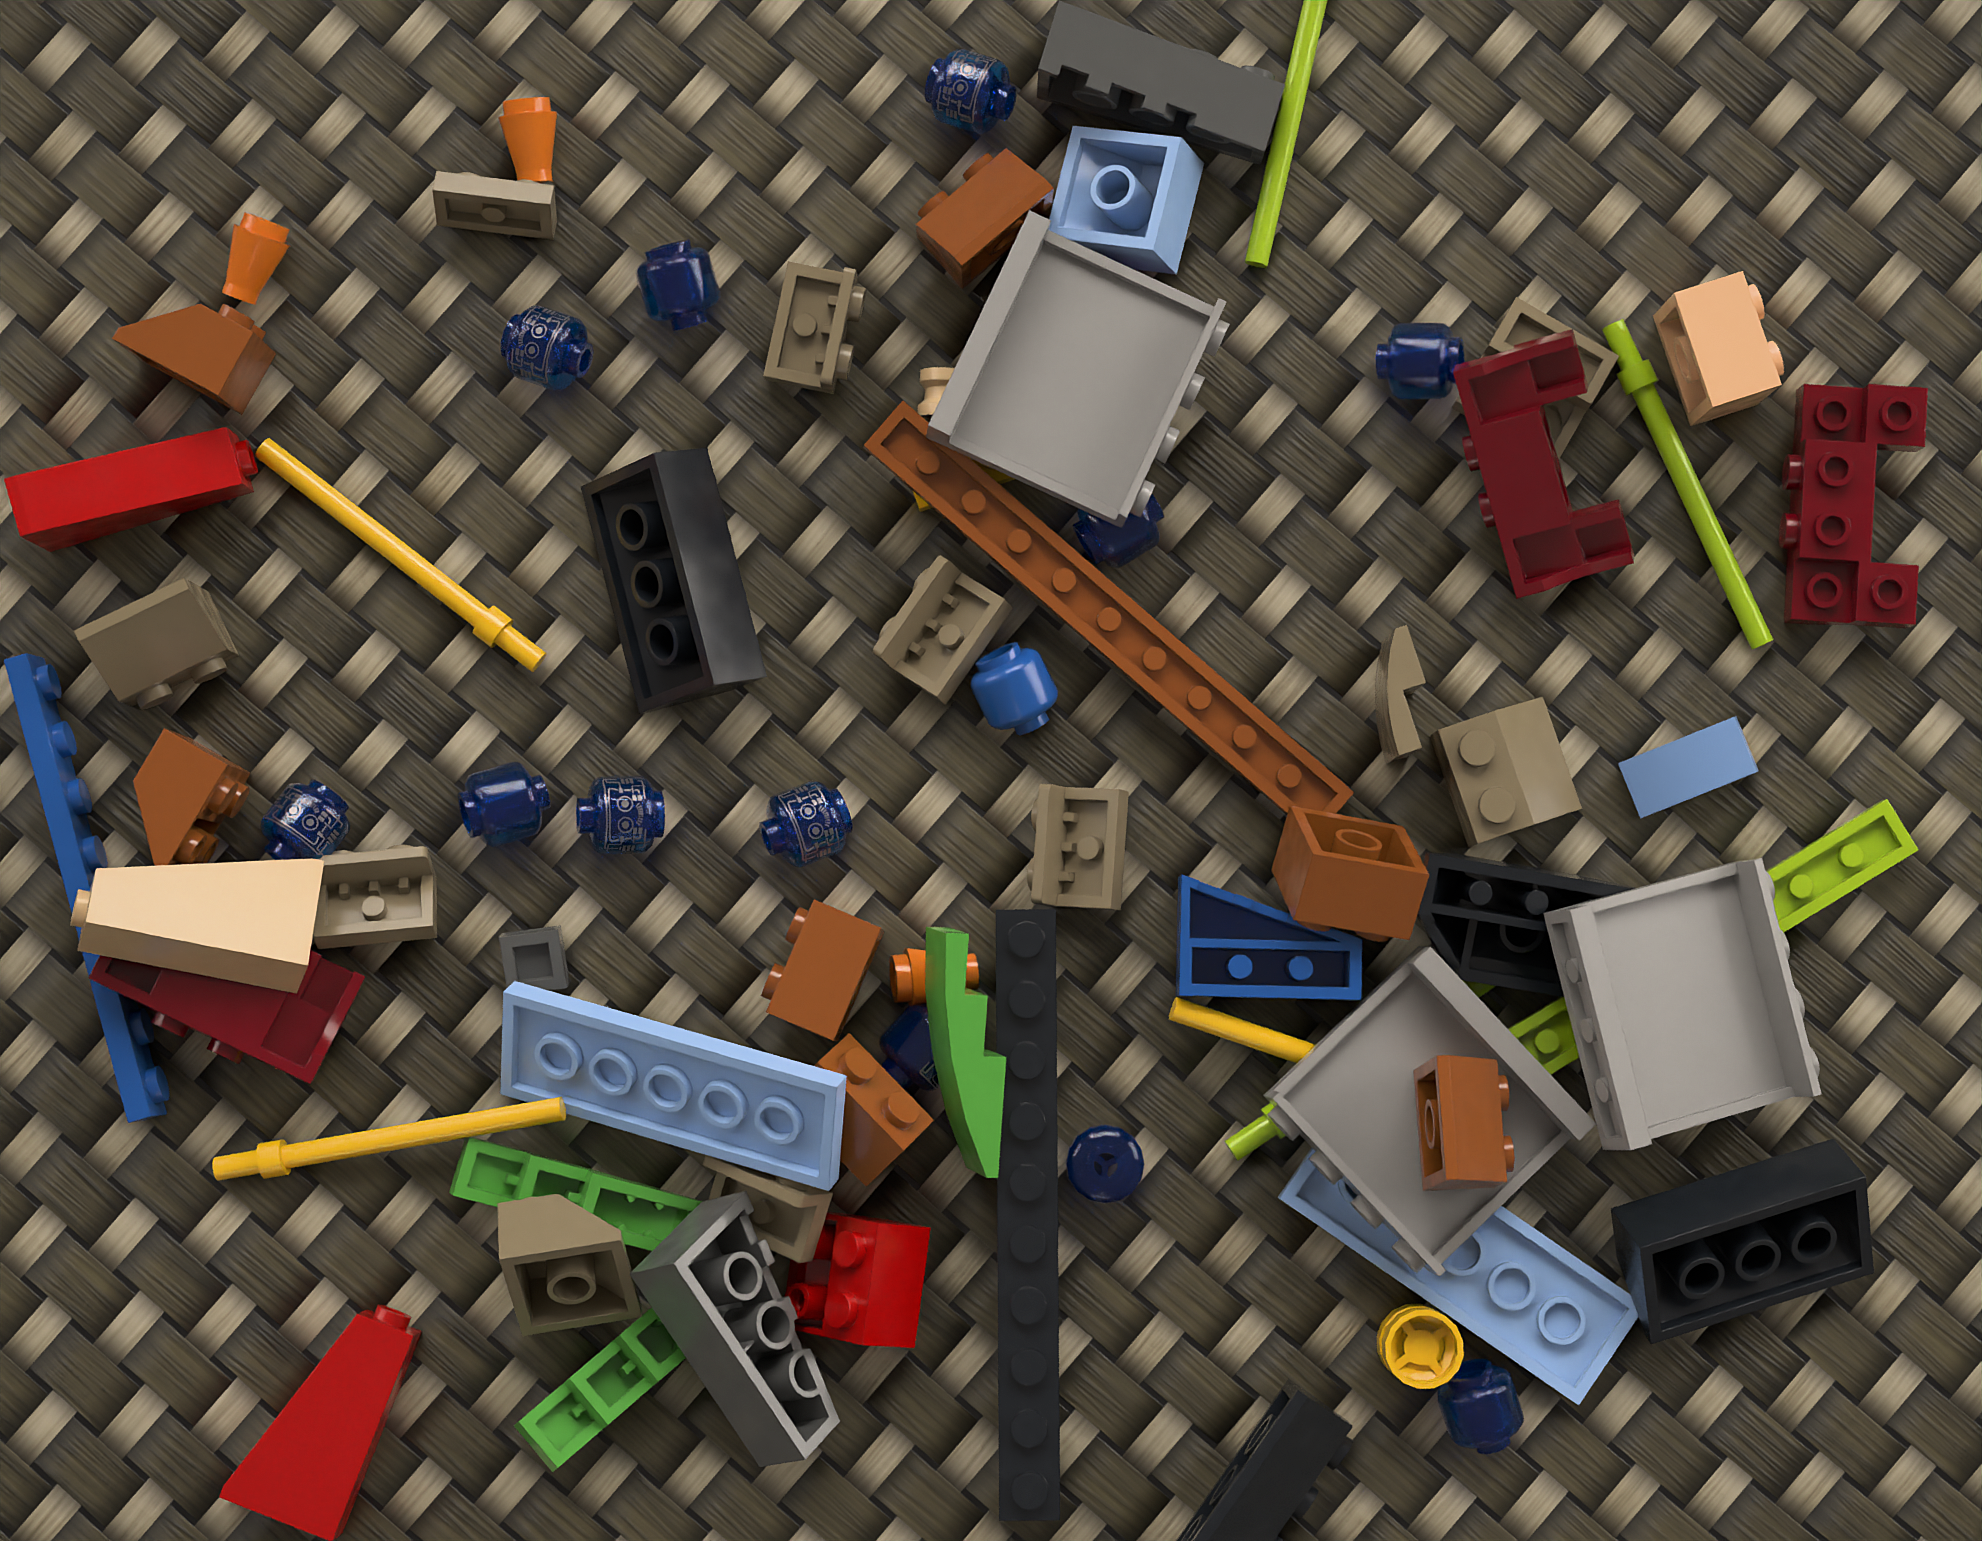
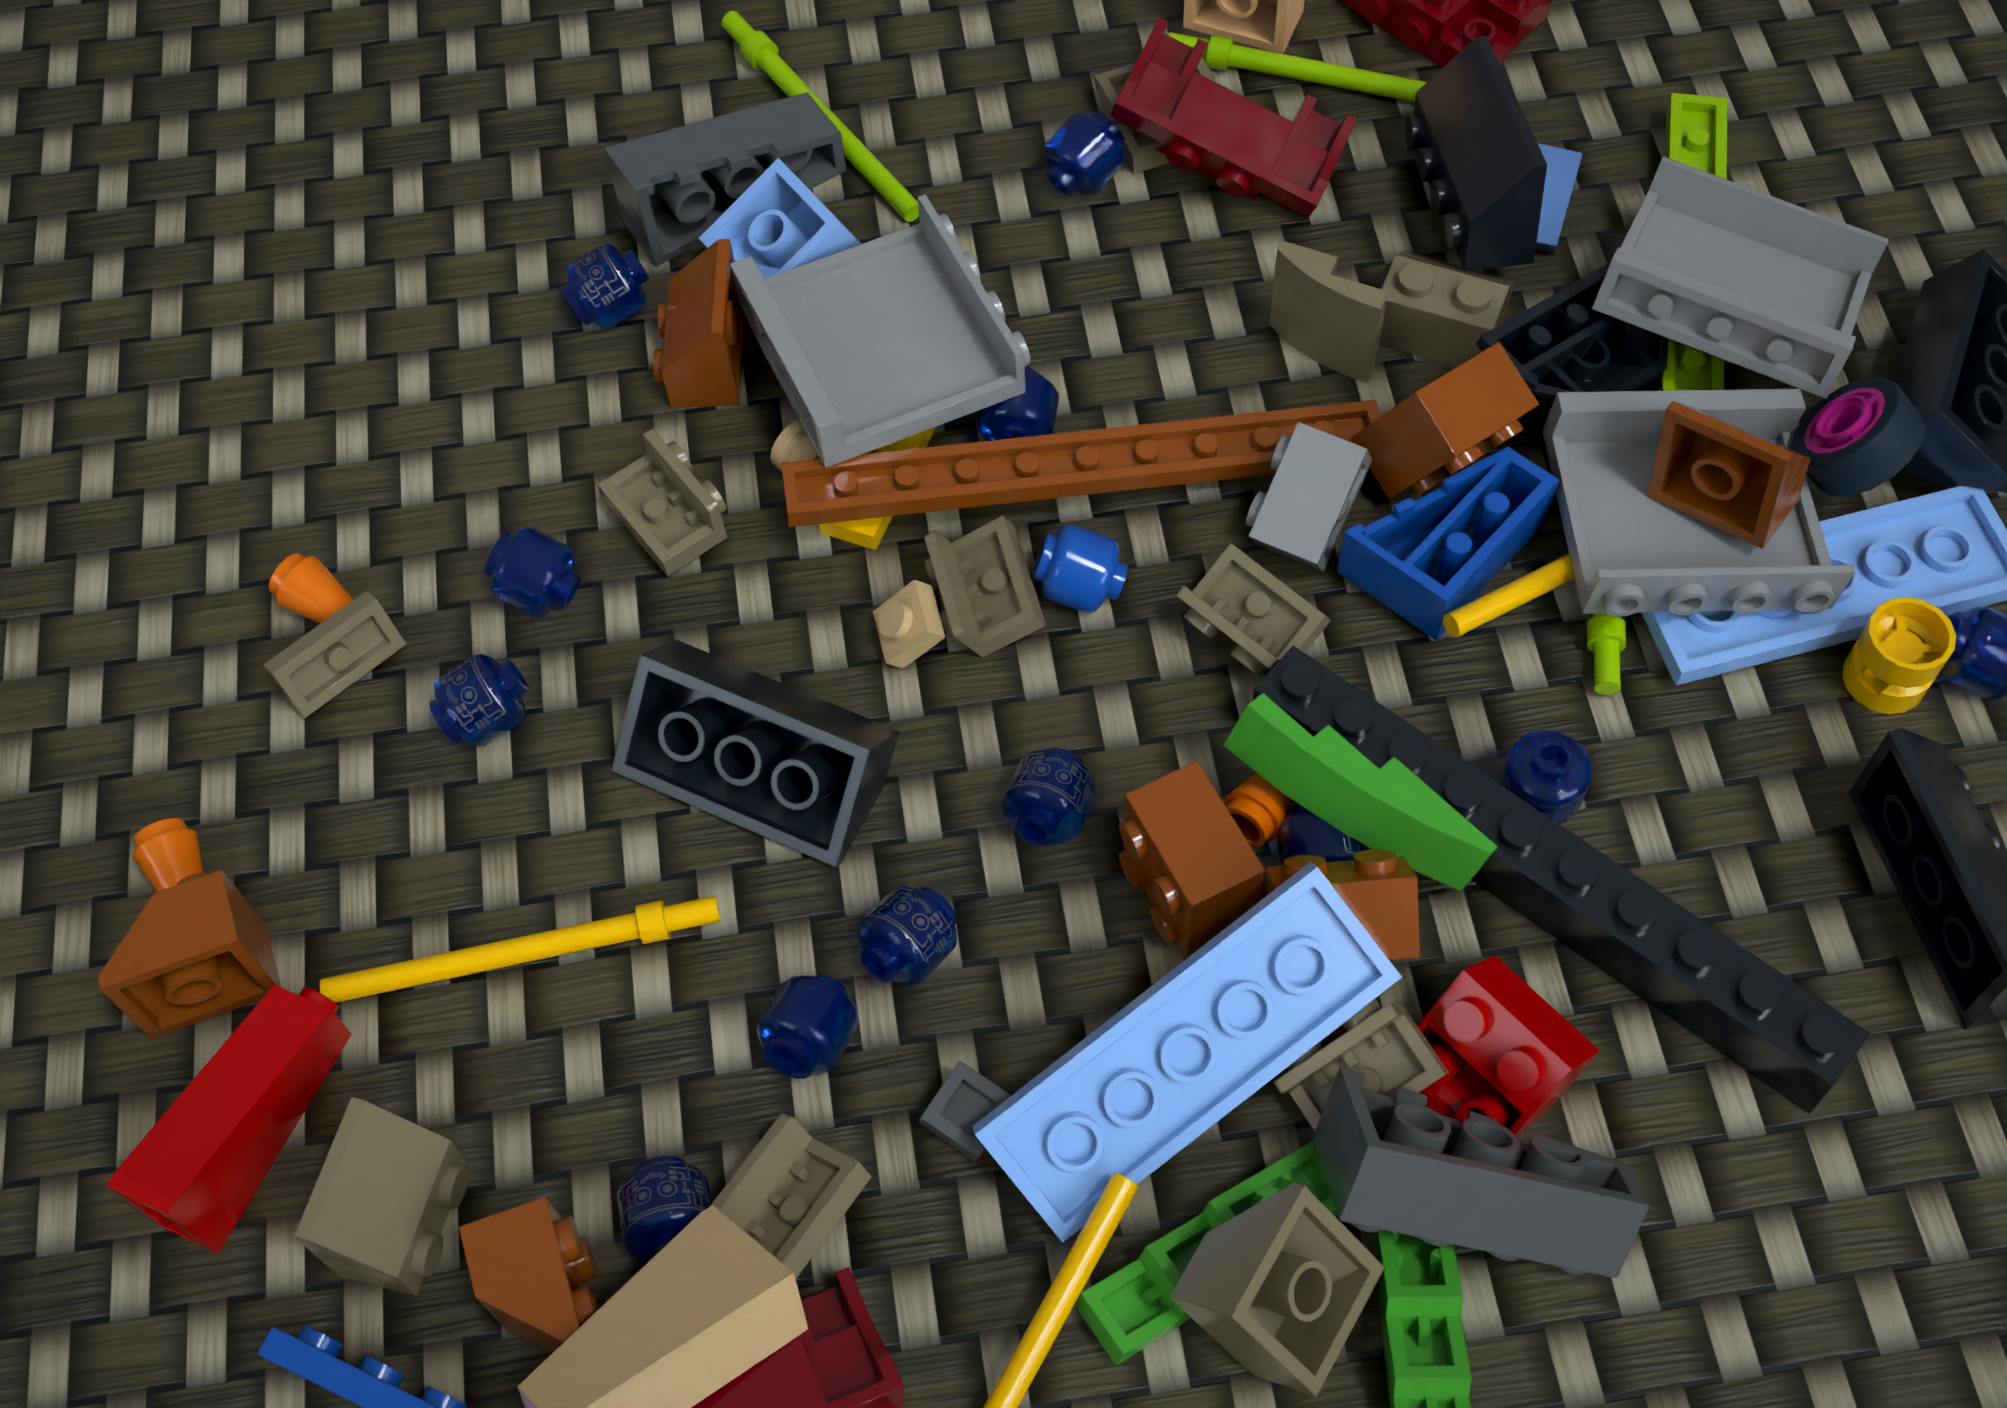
camera: 45 degrees left, 25 degrees down
none -> tan plate [873,580,945,669]
none -> light grey brick [1246,422,1372,572]
none -> black slope [1405,36,1547,271]
none -> black wheel [1791,377,1925,497]

